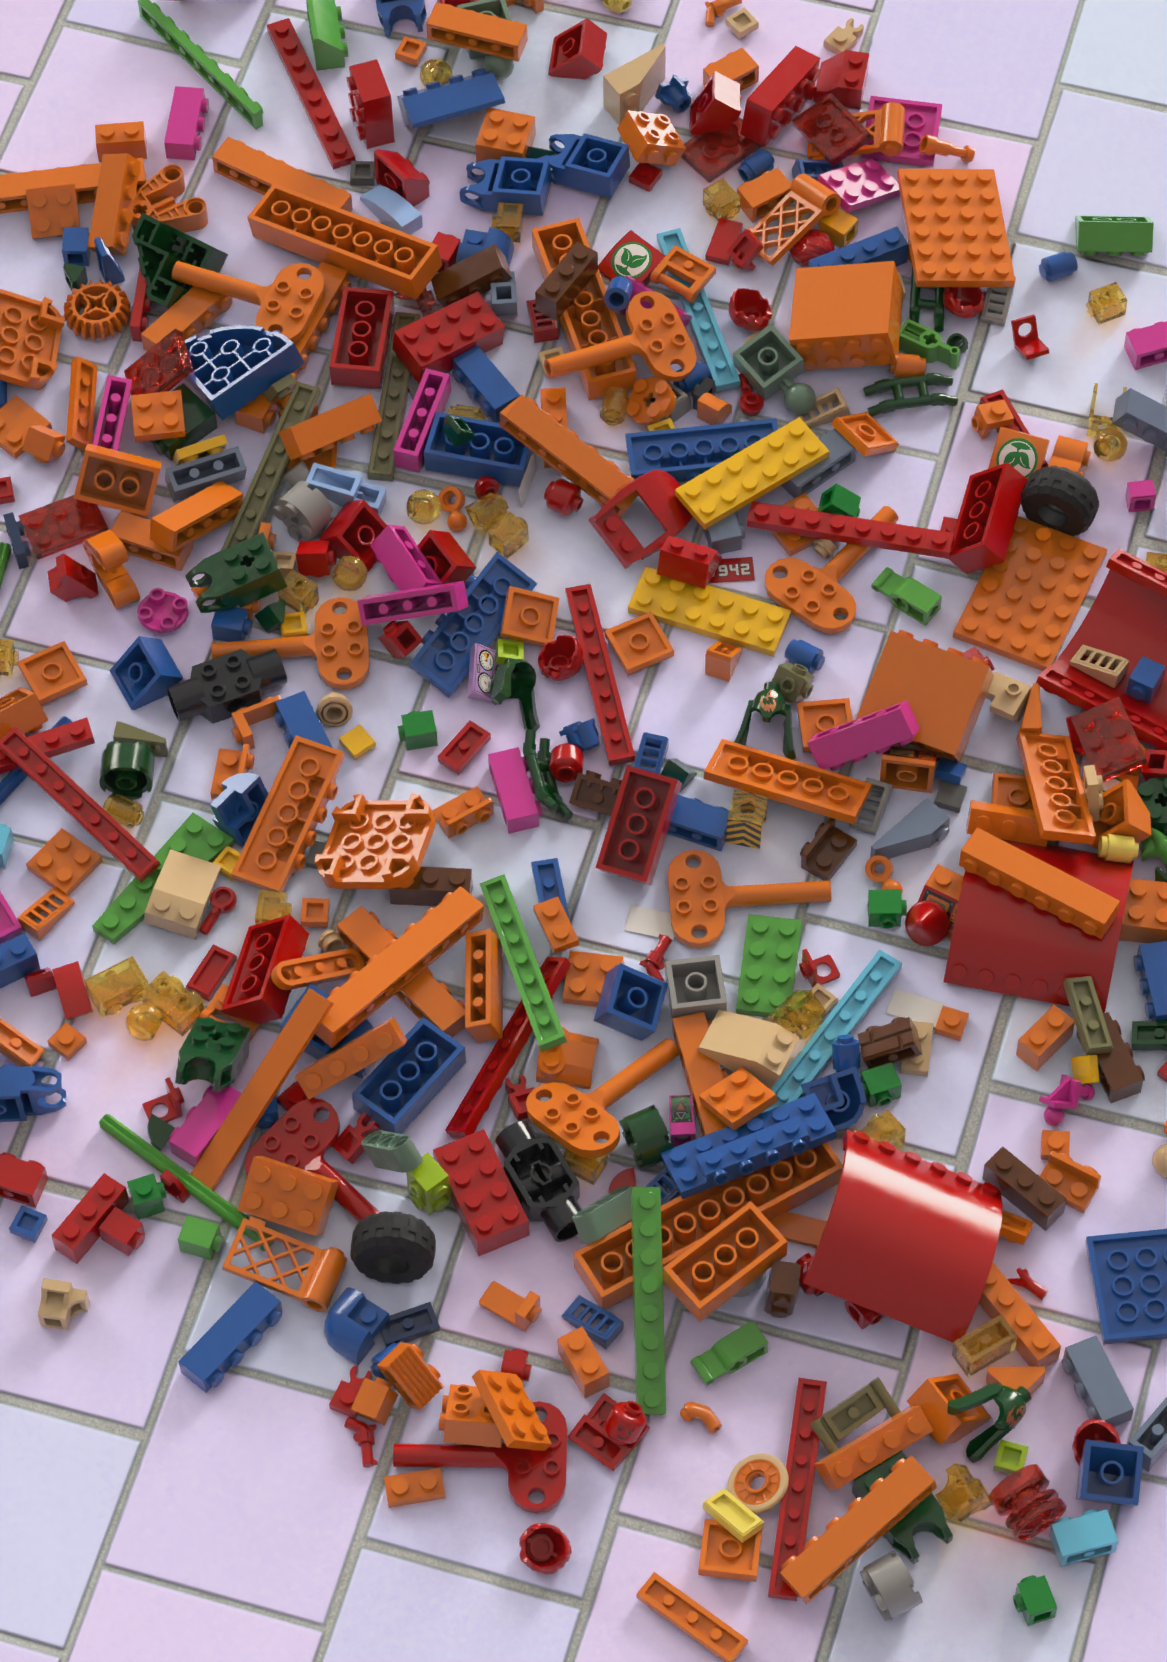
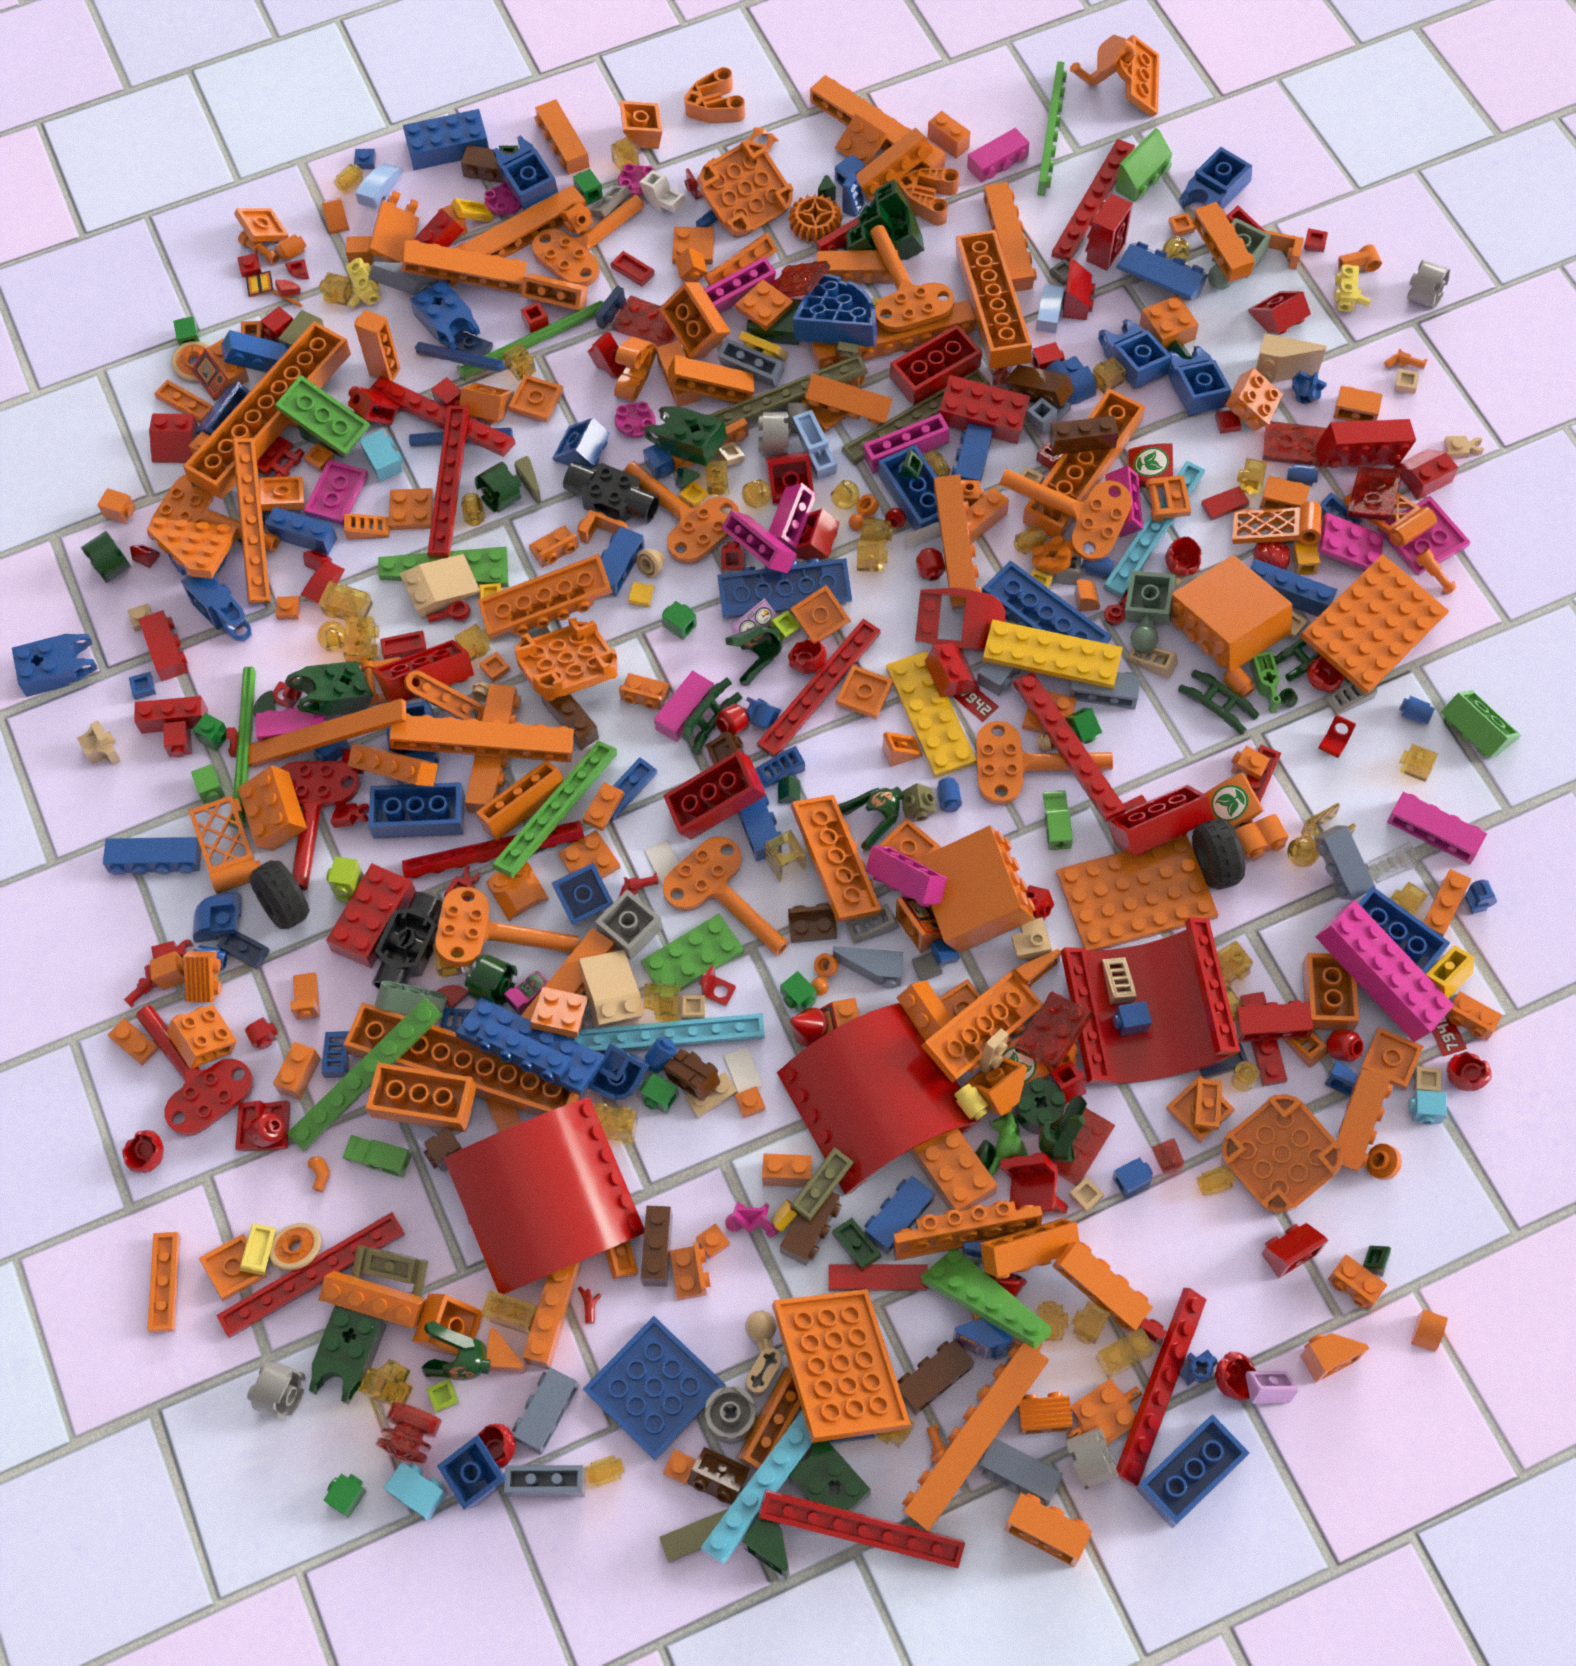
camera: 50 degrees right, 5 degrees up
blue brick [210,773,268,847] -> none
red brick [296,540,337,578] -> none
sand green beam [361,1130,423,1173] -> none
red plate [437,720,491,775] -> none
orange plate [472,1370,552,1451] -> none
blue brick [604,276,633,311] -> none
red slope [689,71,741,135] -> none
black plate [691,377,715,410] -> none
red bracket [727,229,764,271] -> none
orange brick [780,1455,937,1605] -> none
orange tile [831,412,899,457] -> none
orange brick [959,827,1120,939] -> none
dark pink slope [1125,480,1156,512] -> none

